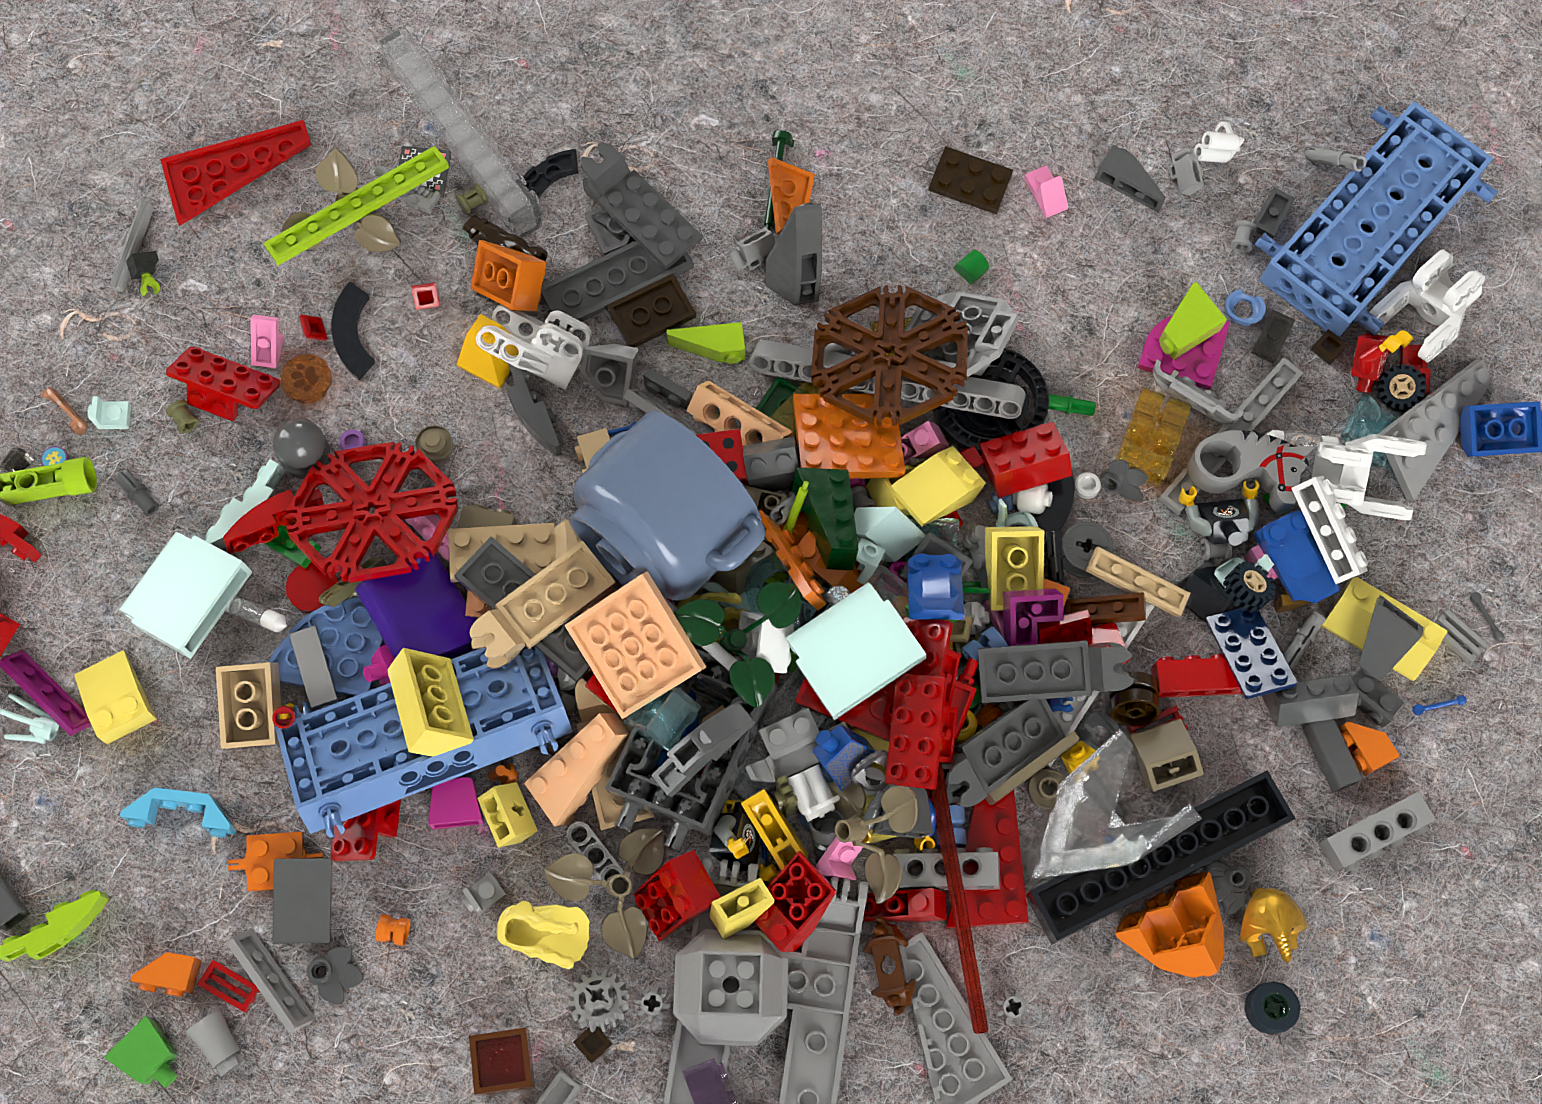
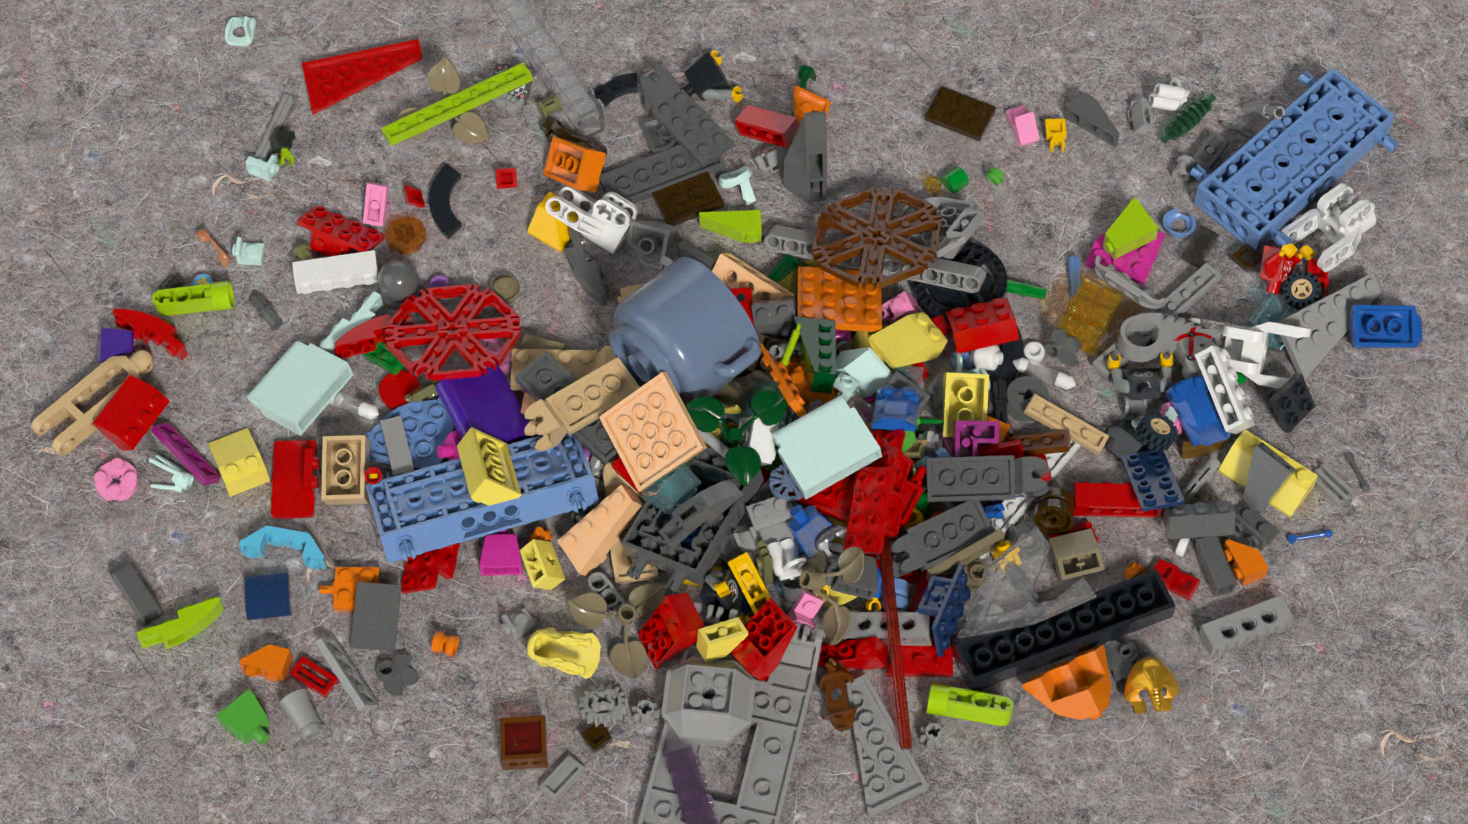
camera: 10 degrees right, 10 degrees down
black wheel [1244,981,1300,1035] -> none
none -> light aqua piece [224,16,256,46]
none -> light aqua bracket [245,154,279,182]
none -> dark blue slope [245,573,292,620]
none -> red bracket [271,440,319,519]
none -> white brick [292,250,379,294]
none -> black torso [680,50,743,102]
none -> light aqua piece [718,166,756,205]
none -> red brick [735,105,799,148]
none -> sand blue wheel [769,464,804,501]
none -> dark blue bracket [918,564,971,657]
none -> clear yellow hinge [924,176,942,194]
none -> lime beam [926,683,1014,726]
none -> bright green plate [985,167,1005,186]
none -> piece [1013,357,1076,390]
none -> yellow plate [1044,118,1067,152]
none -> medium blue axle [1068,256,1085,312]
none -> orange plate [1123,562,1149,580]
none -> red slope [1153,559,1200,601]
none -> clear green piece [1160,93,1216,143]
none -> white tile [1175,538,1190,557]
none -> dark grey piece [1221,121,1257,139]
none -> black plate [1269,373,1315,433]

